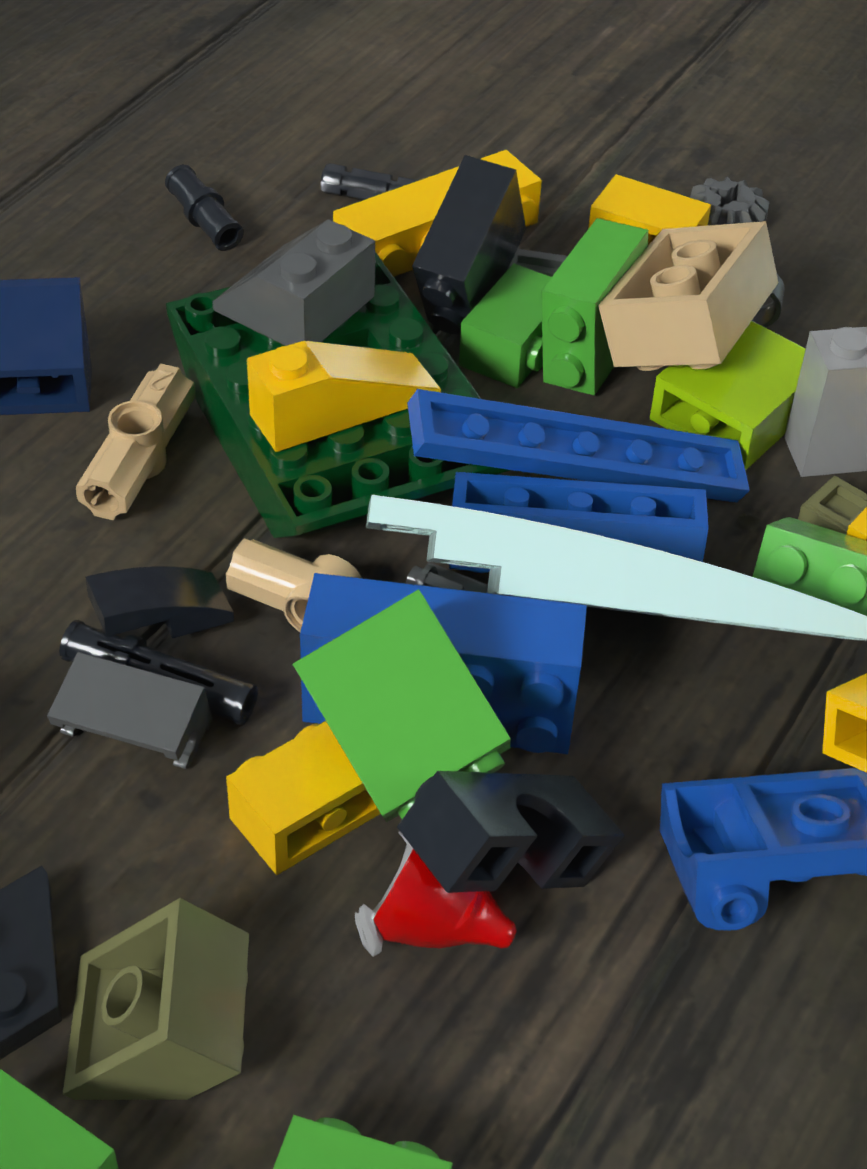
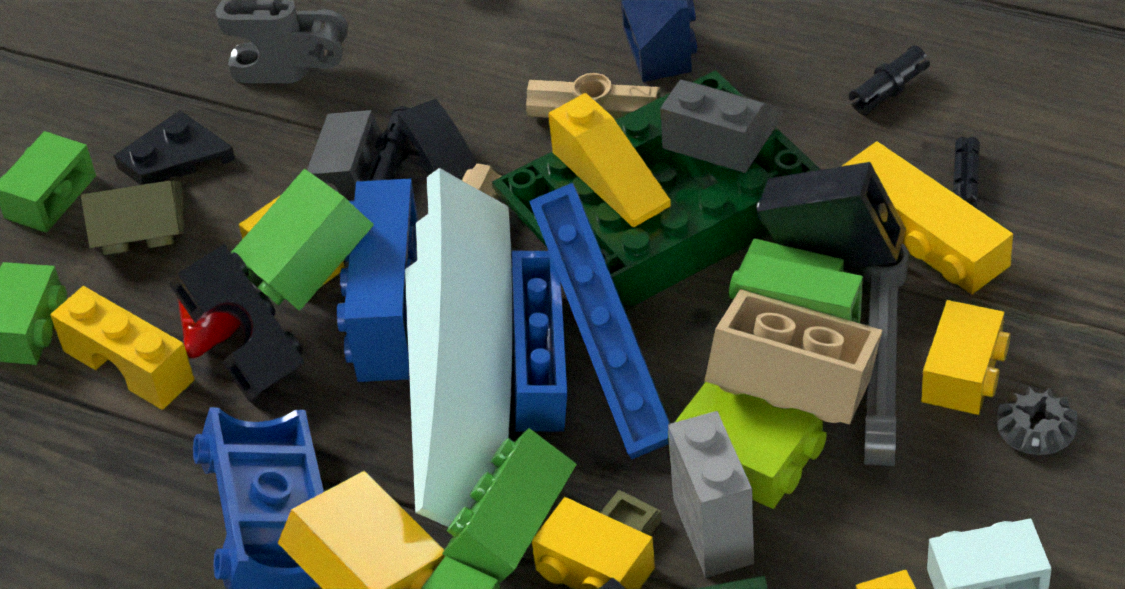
camera: 90 degrees right, 0 degrees up
none -> yellow arch [50,286,195,410]

